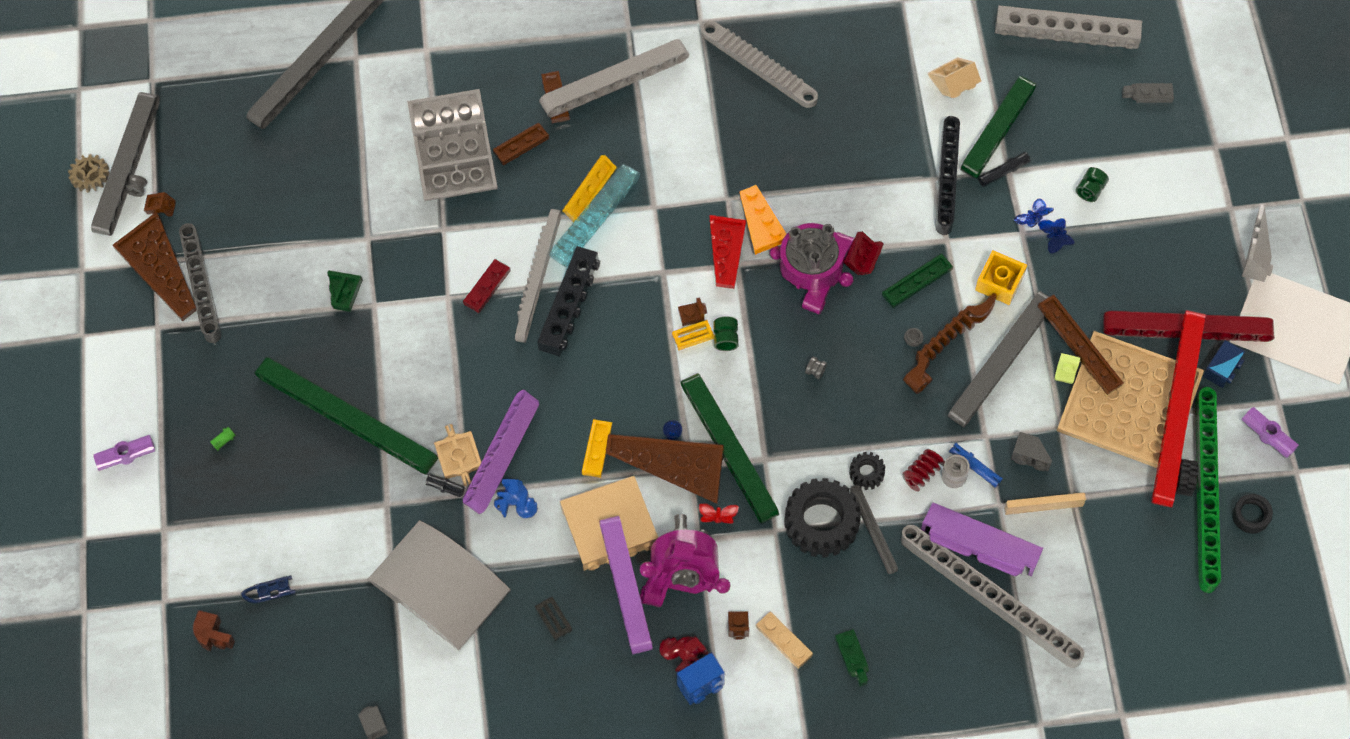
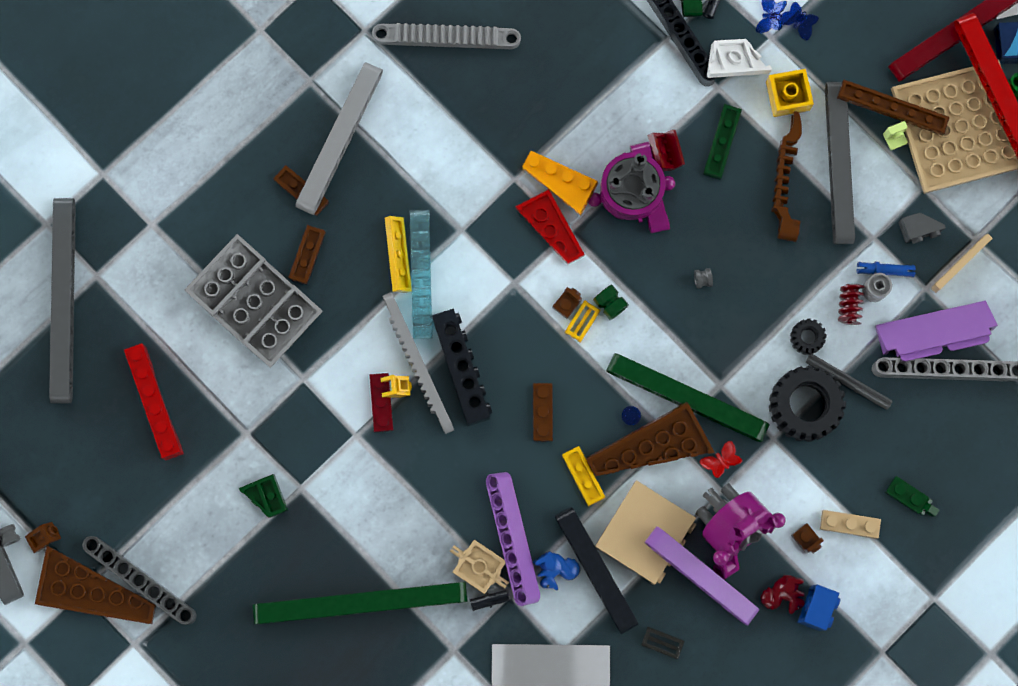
camera: 45 degrees left, 15 degrees up
dark grey plate [904,328,923,347] -> none
none -> red arch [124,343,184,461]
none -> yellow window [381,375,412,398]
none -> reddish brown plate [533,383,553,441]
none -> black beam [555,506,638,634]
none -> white wing [707,39,772,78]

